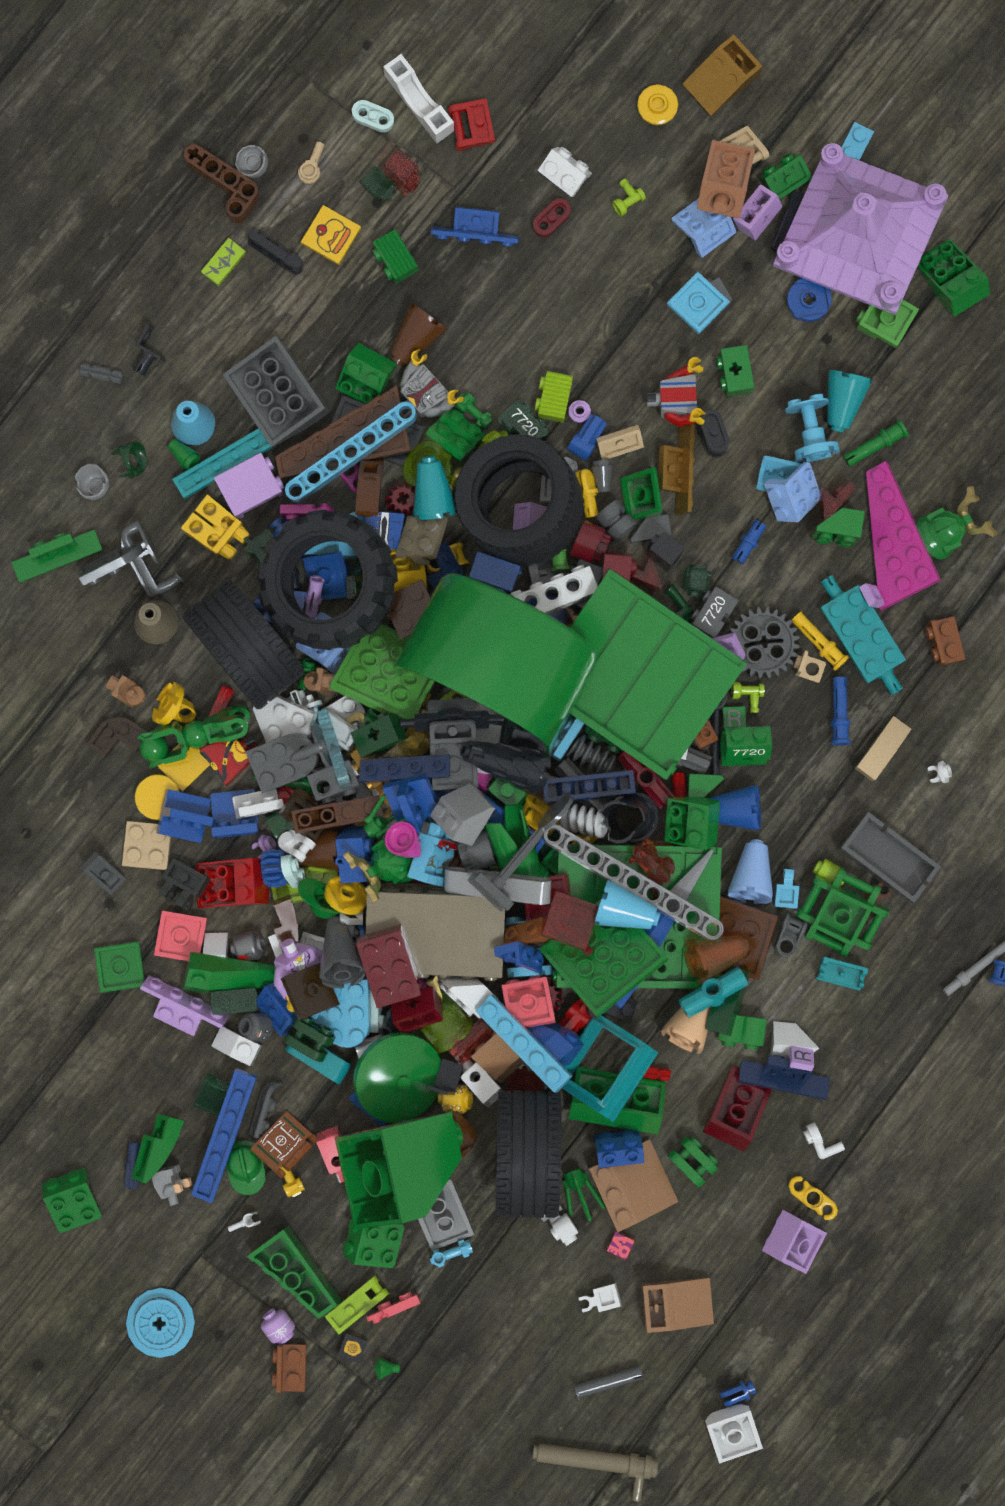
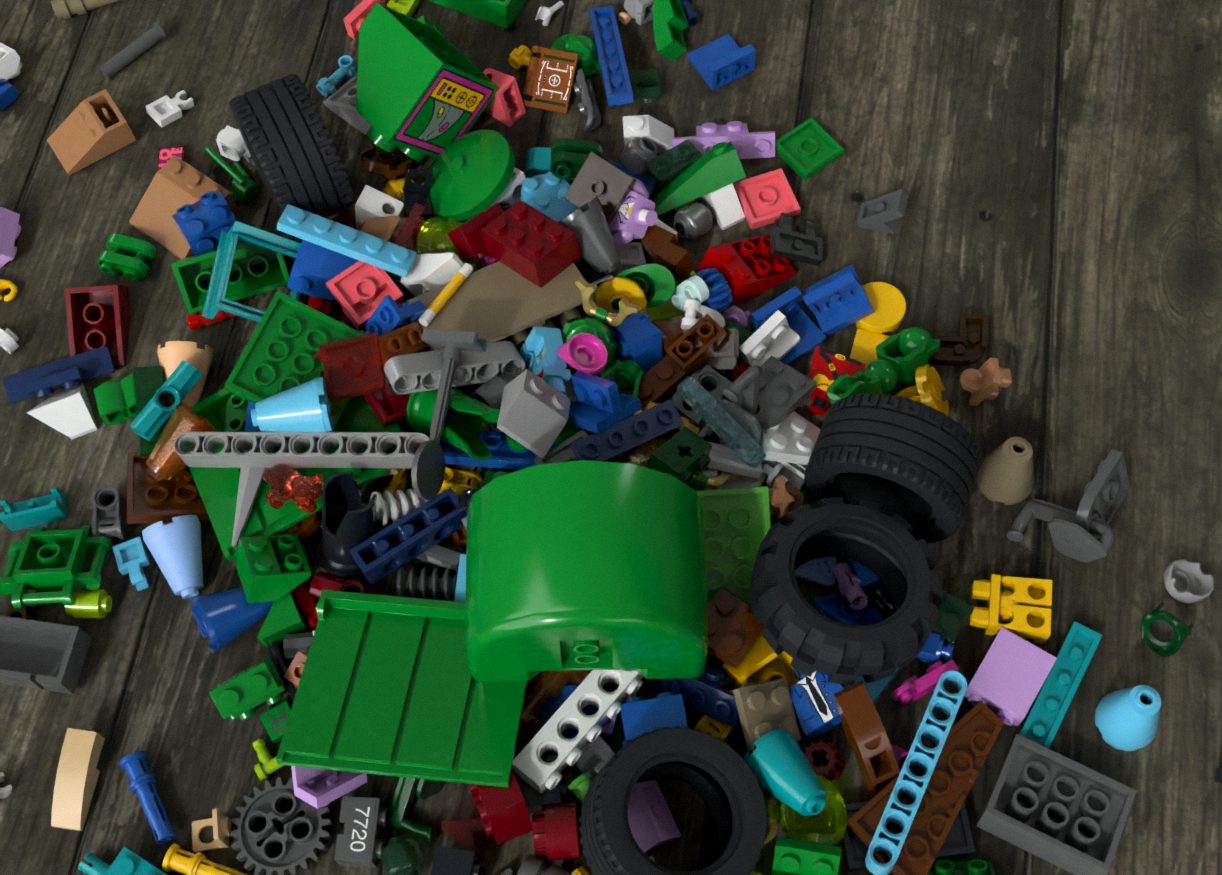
camera: 160 degrees right, 20 degrees down
green bracket [11,529,103,583] -> none
tan plate [122,821,171,870] -> none
green cone [168,439,200,470] -> none
lavender tile [789,1046,814,1071] -> none
none -> yellow bar [418,263,473,327]
none -> blue bracket [687,34,756,91]

